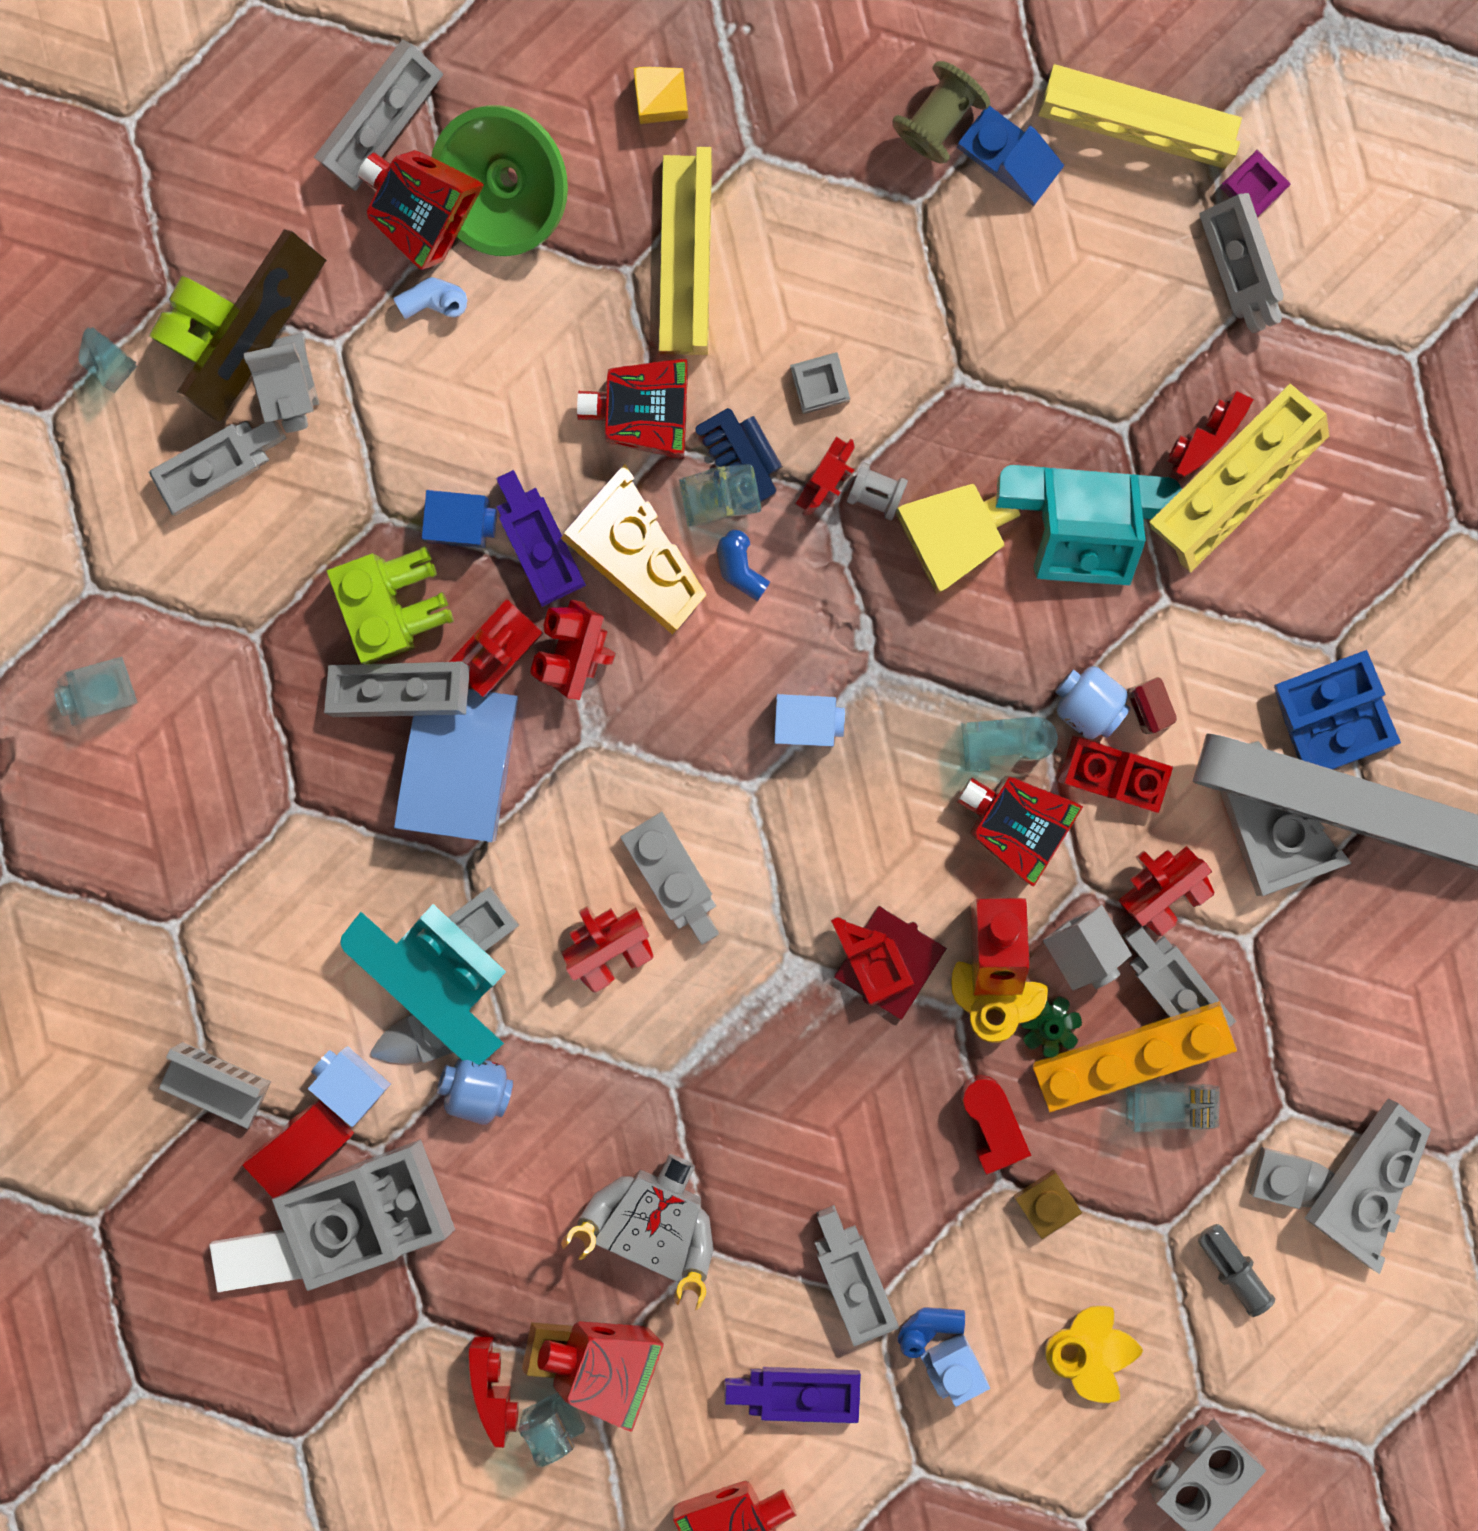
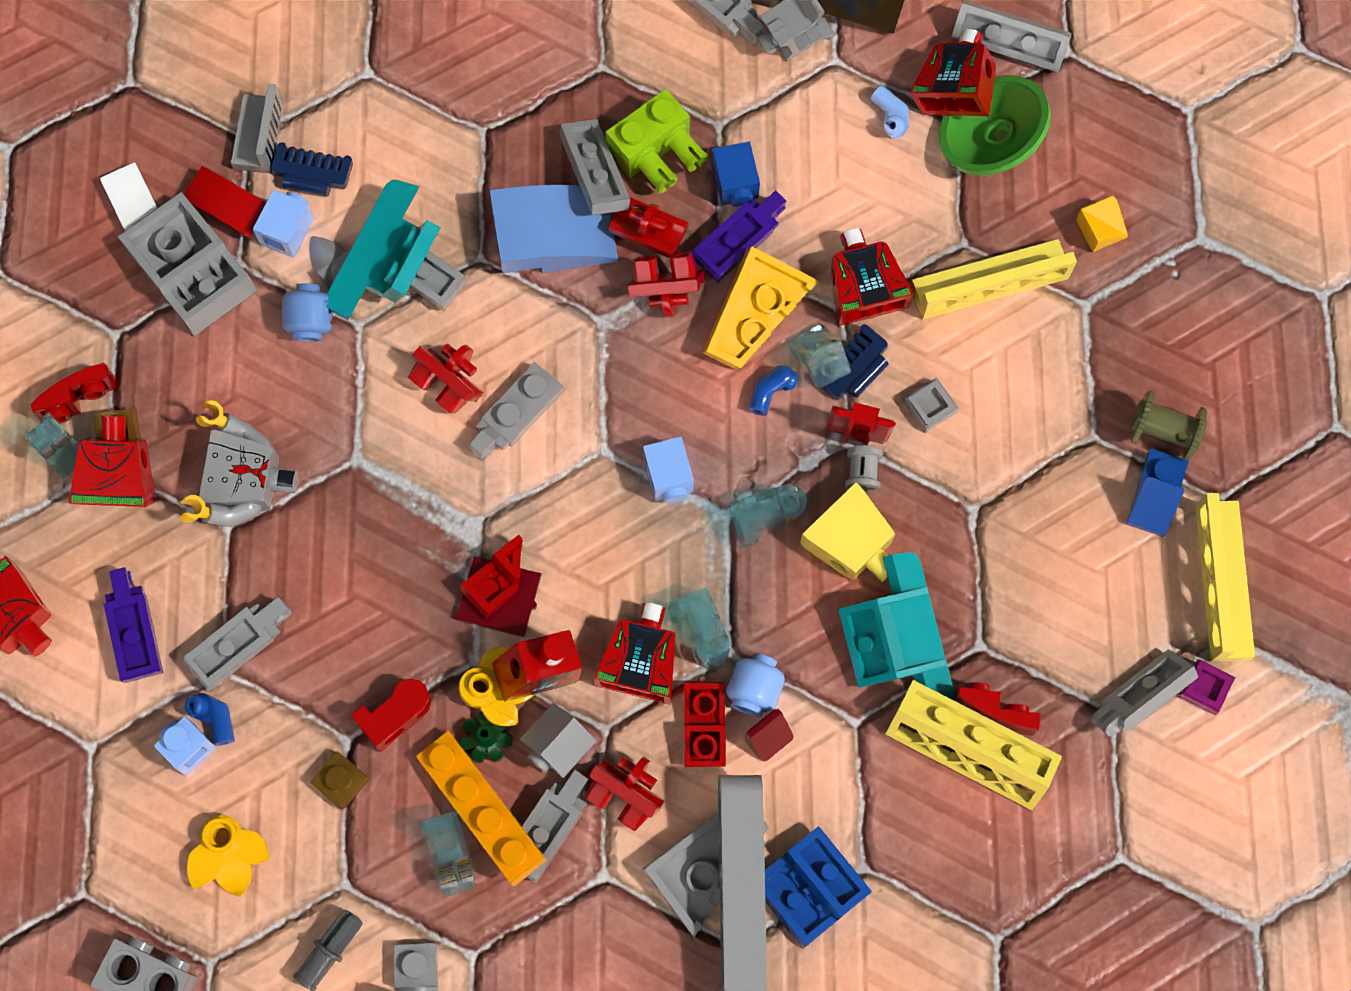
camera: 70 degrees right, 15 degrees down
none -> dark blue piece [271,142,353,197]
none -> clear light blue leg [729,484,807,548]

